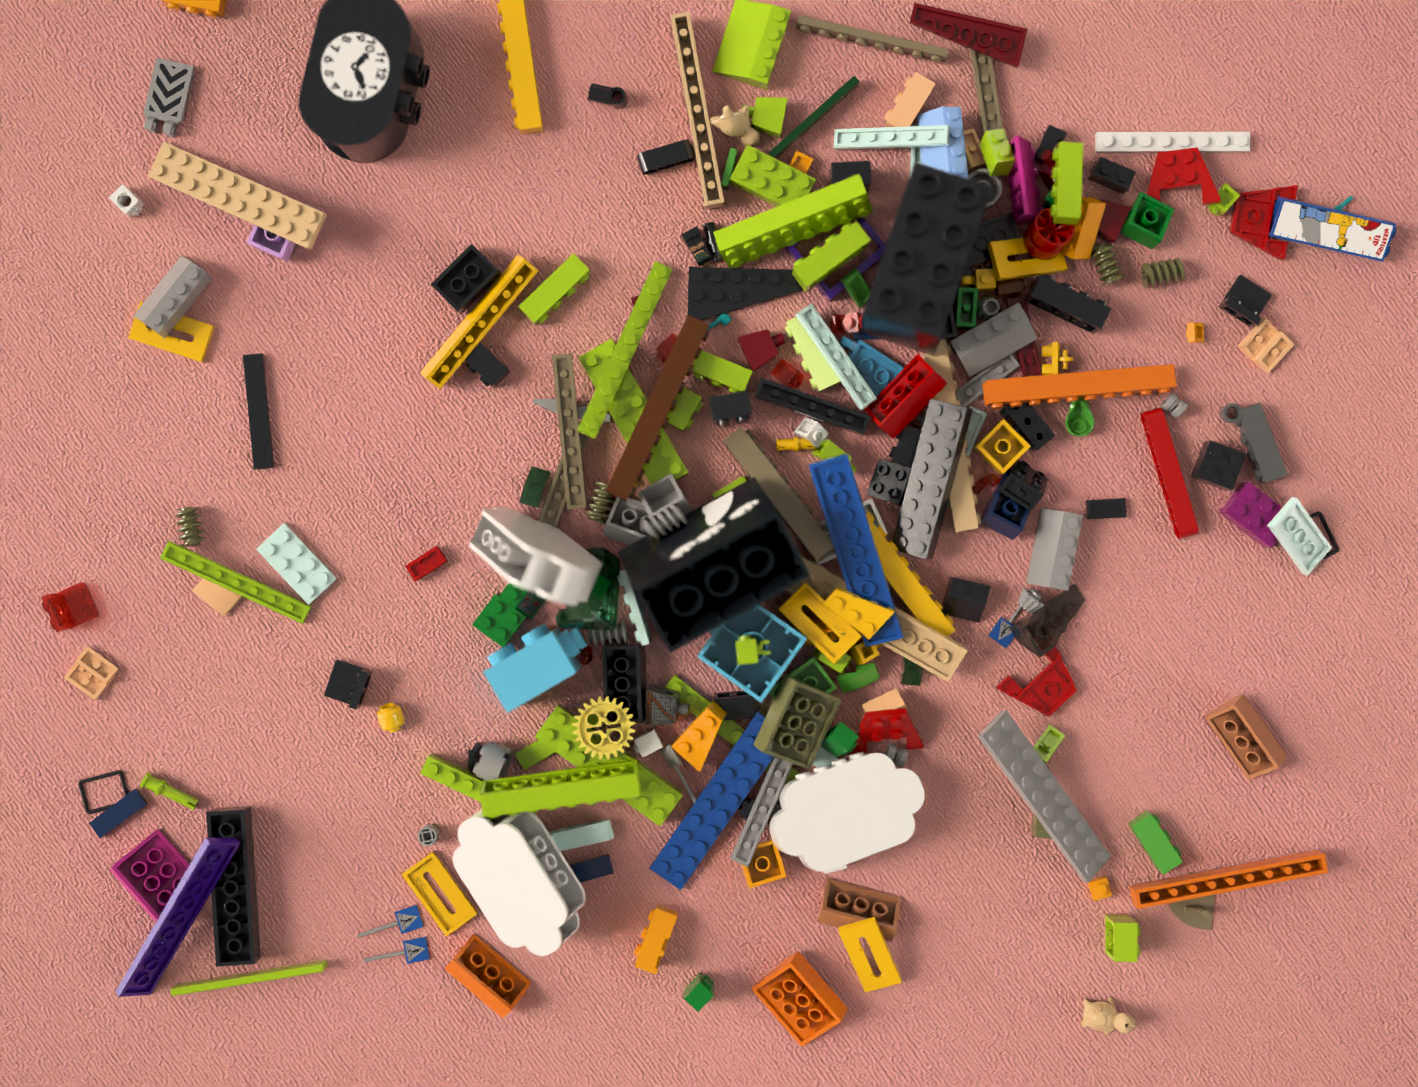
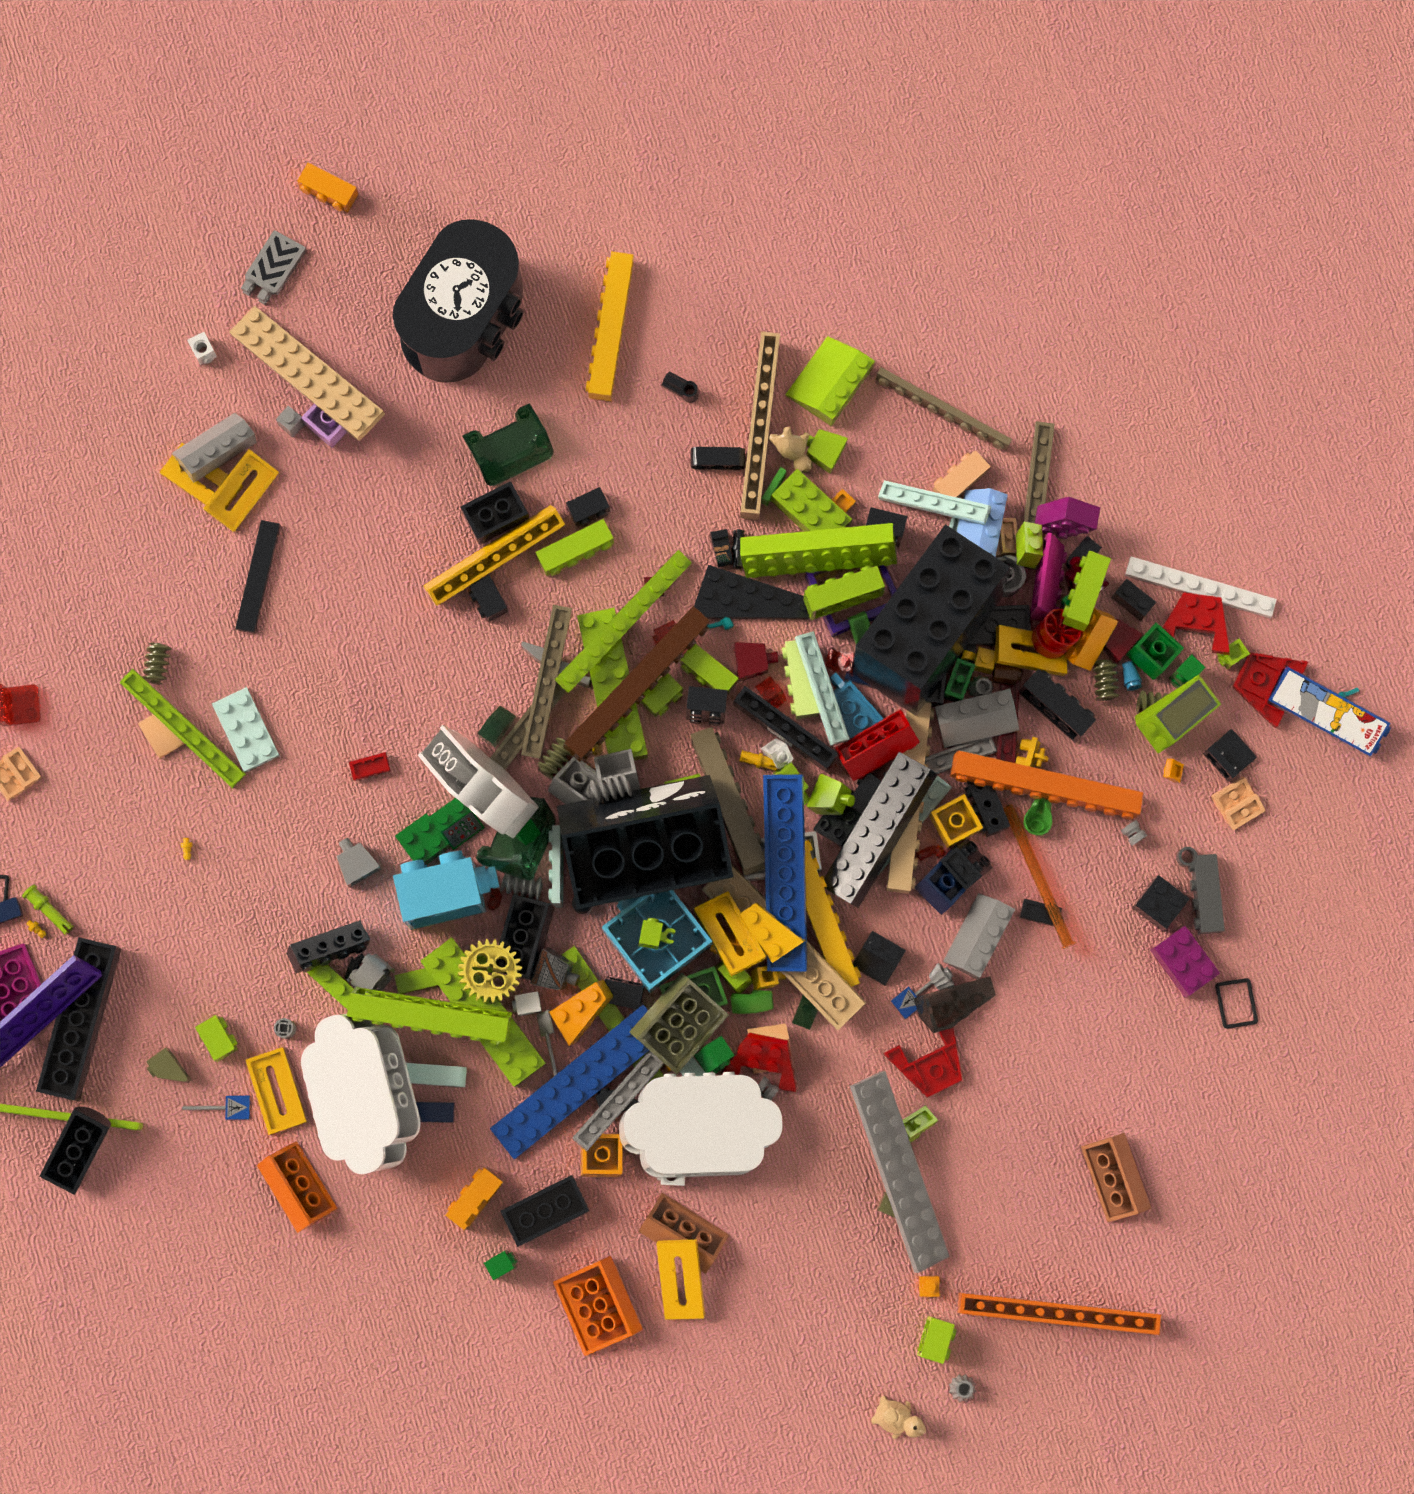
camera: 10 degrees right, 10 degrees down
black bracket [324,660,373,710] -> none
piece [363,936,430,964] -> none
yellow head [377,702,405,732] -> none
dark green tile [769,76,859,159] -> none
dark red wing [909,3,1027,68] -> none
bright green brick [1128,811,1183,875] -> none
red beam [1140,407,1199,539] -> none
dark tan shield [1169,895,1215,930] -> none
light aqua plate [1267,497,1332,576] -> none
none -> yellow piece [26,920,46,938]
none -> black brick [39,1106,111,1195]
none -> olive slope [146,1048,191,1083]
none -> yellow piece [181,838,193,860]
none -> lime brick [195,1015,238,1062]
none -> yellow piece [203,449,279,532]
none -> light grey brick [276,406,304,437]
none -> black brick [286,920,370,973]
none -> light grey torso [337,838,381,887]
none -> clear green windscreen [462,403,554,486]
none -> black brick [500,1175,590,1247]
none -> black brick [566,487,610,527]
none -> lime torso [807,774,855,815]
none -> light grey piece [949,1374,976,1403]
none -> clear orange axle [1003,804,1076,949]
none -> magenta brick [1035,497,1100,539]
none -> dark azure cone [1122,661,1143,691]
none -> slope [1135,675,1221,754]
none -> green brick [1169,654,1206,689]

